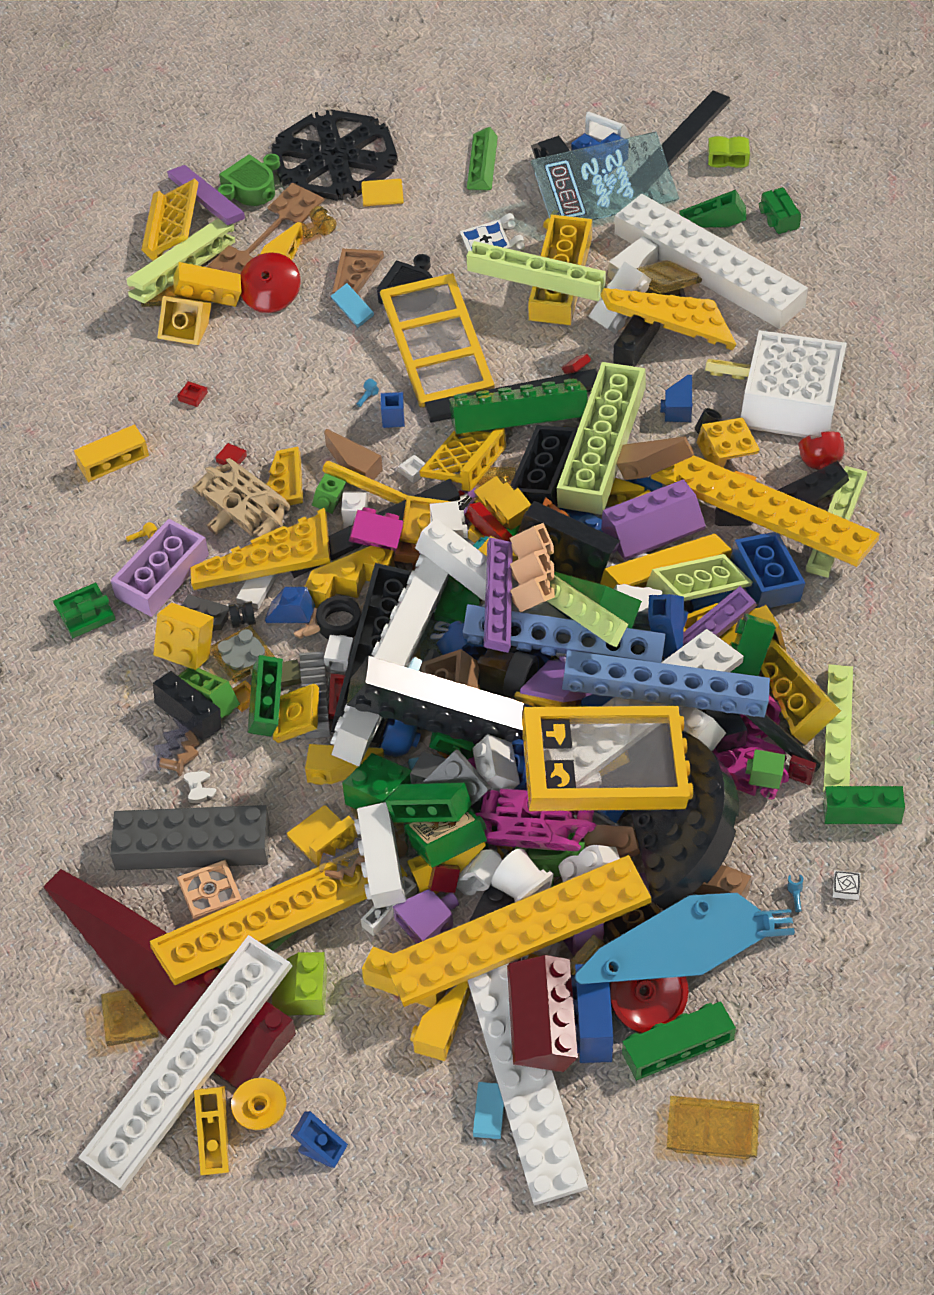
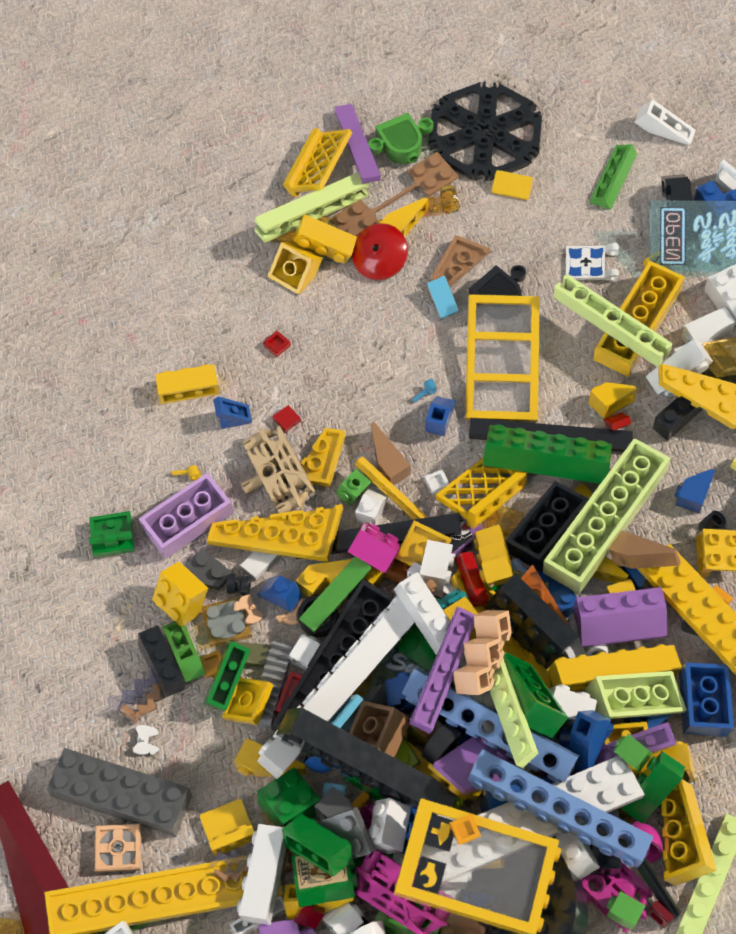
camera: 20 degrees right, 10 degrees up
none -> blue slope [213,396,252,429]
none -> light nougat piece [233,595,263,625]
none -> bright green slope [299,556,372,633]
none -> light orange tile [449,814,481,846]
none -> yellow slope [588,382,637,419]
none -> bright green brick [614,734,653,772]
none -> white slope [634,99,696,145]

